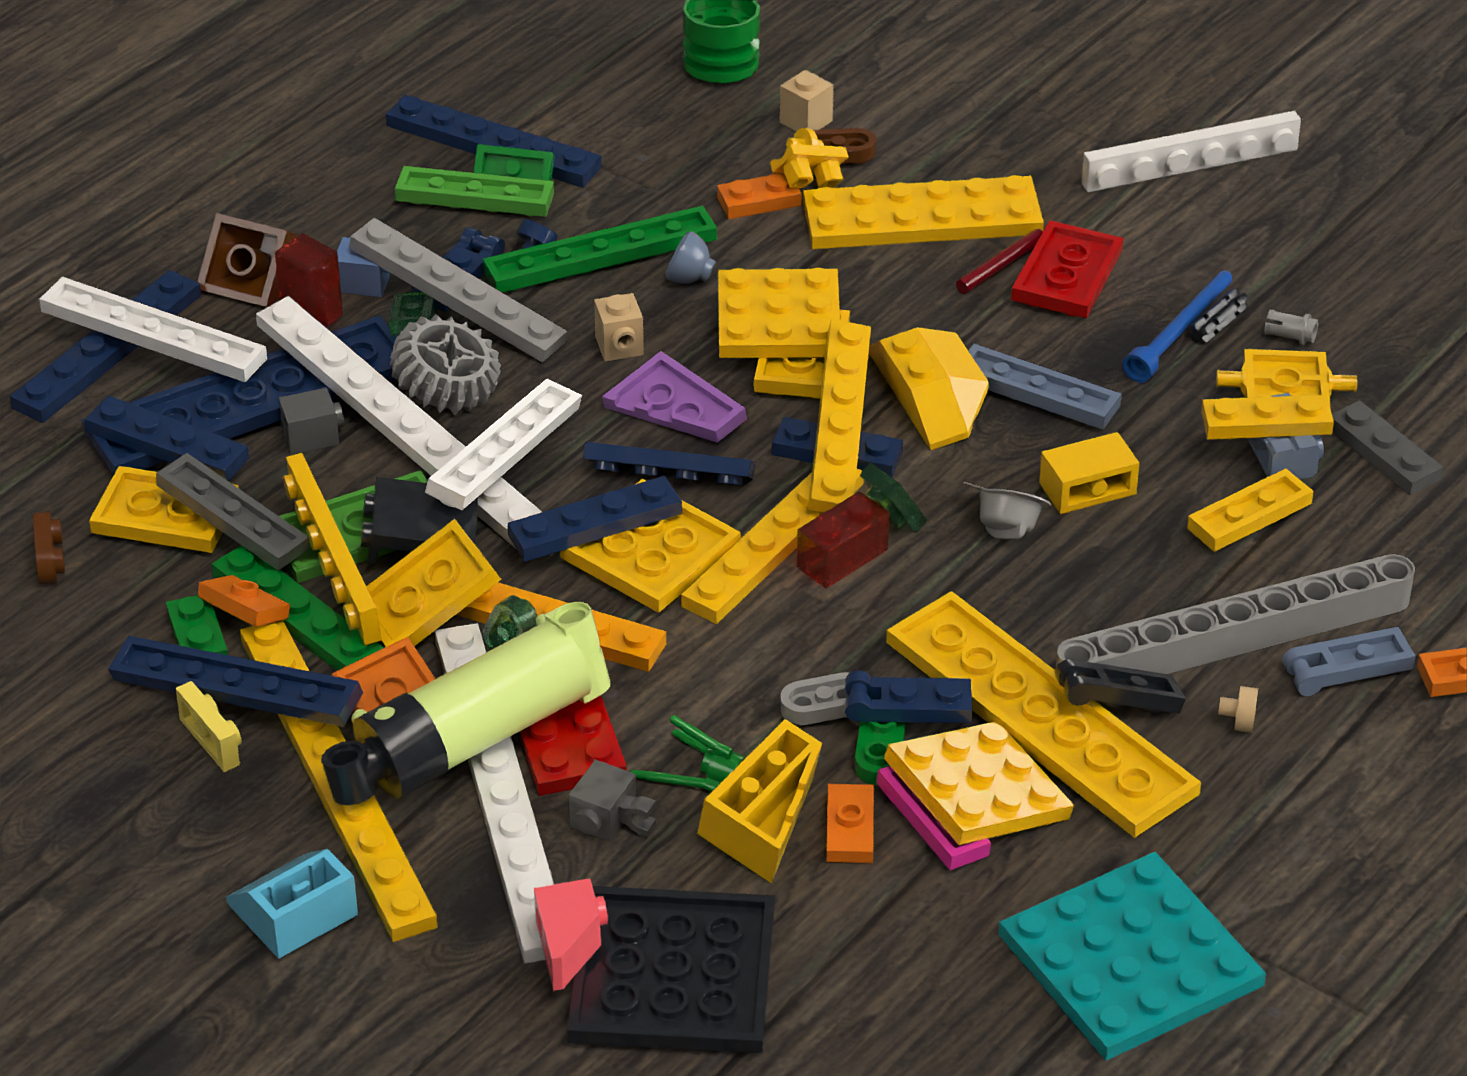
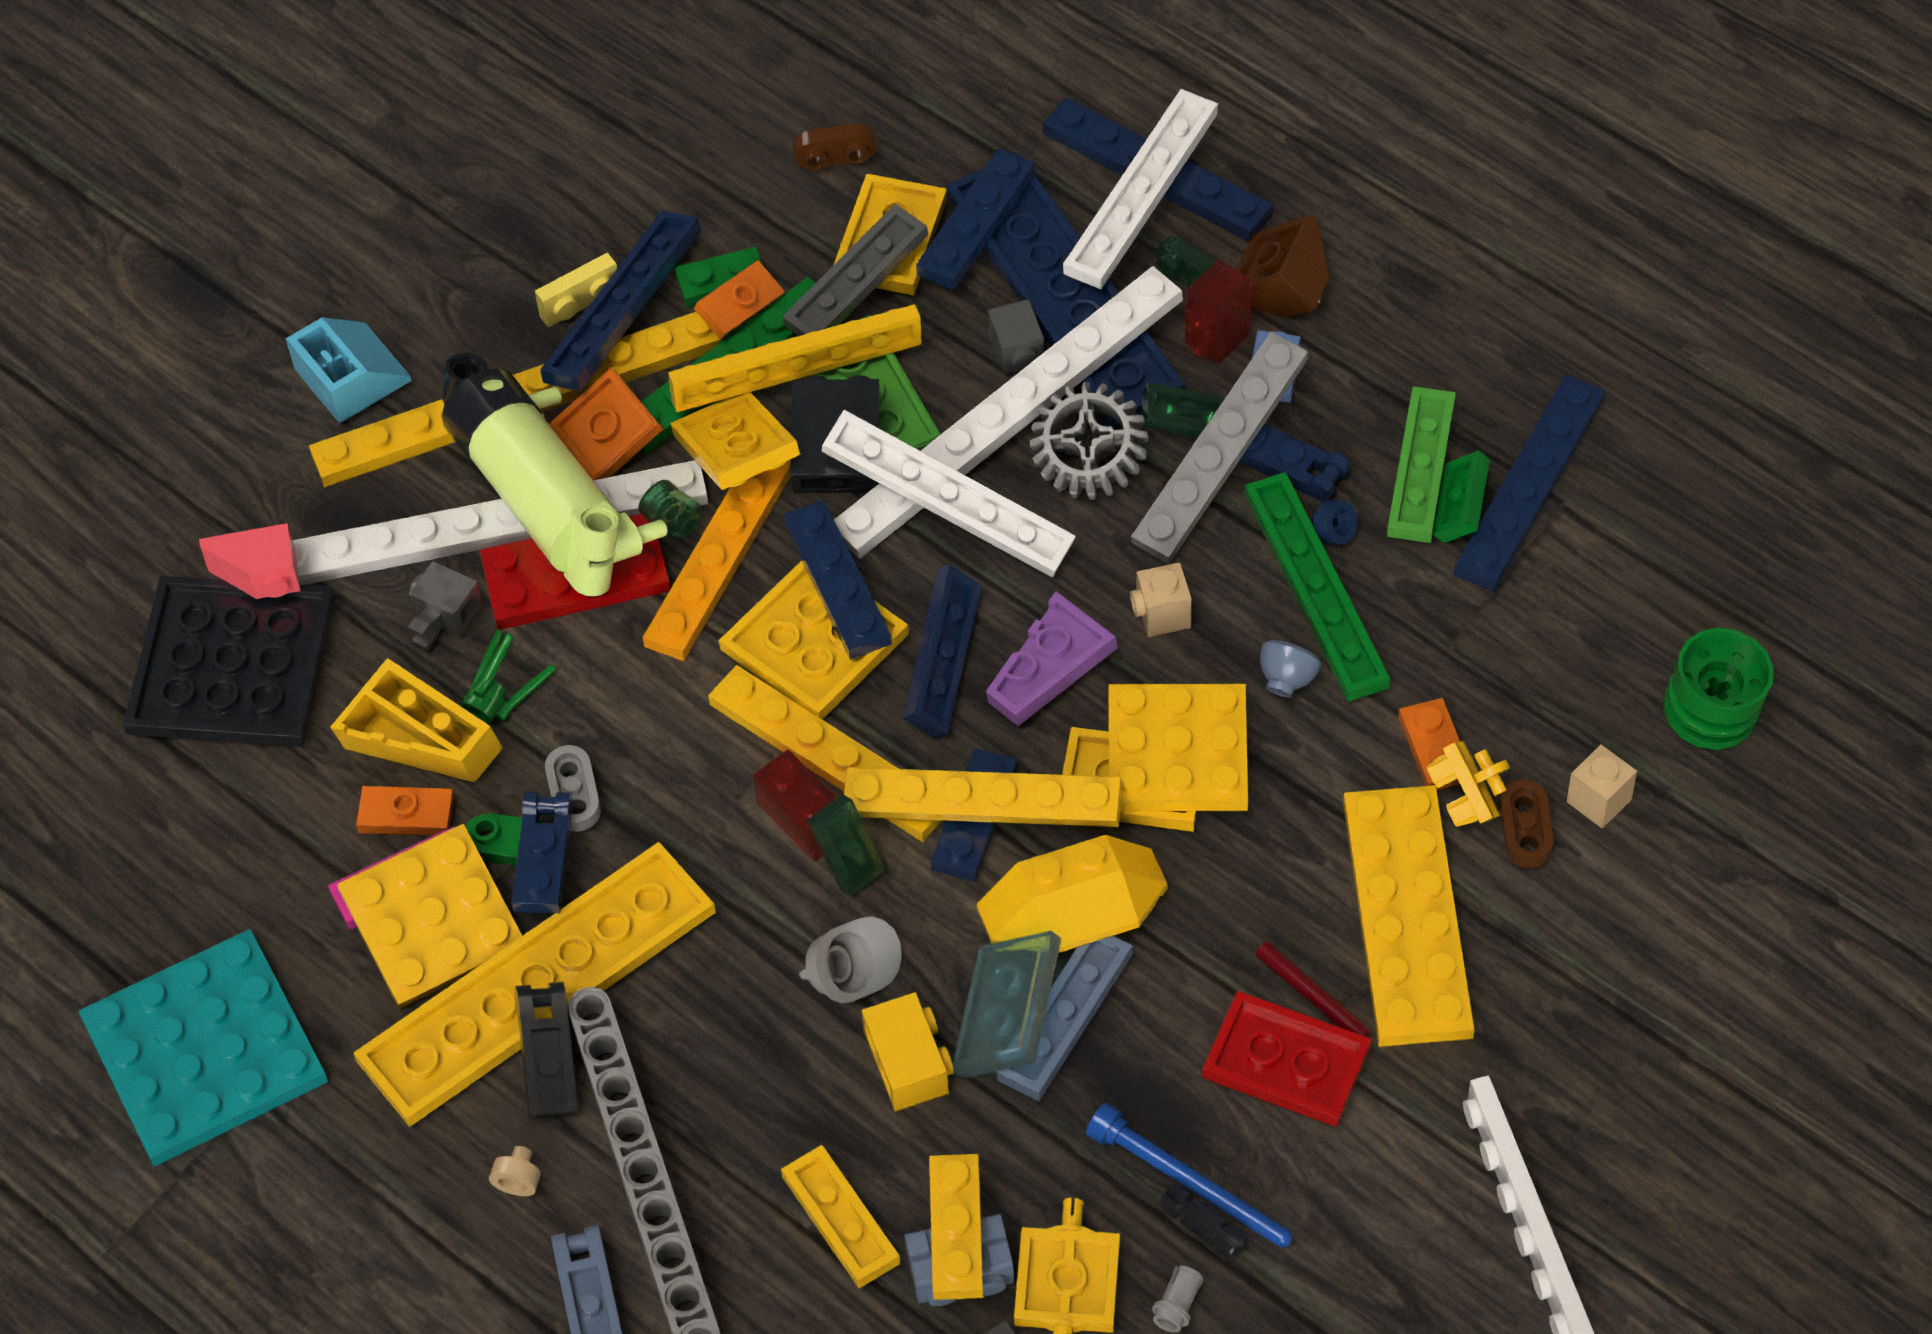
camera: 95 degrees right, 15 degrees up
none -> clear light blue tile [953,931,1061,1078]
none -> clear green plate [1155,236,1231,301]

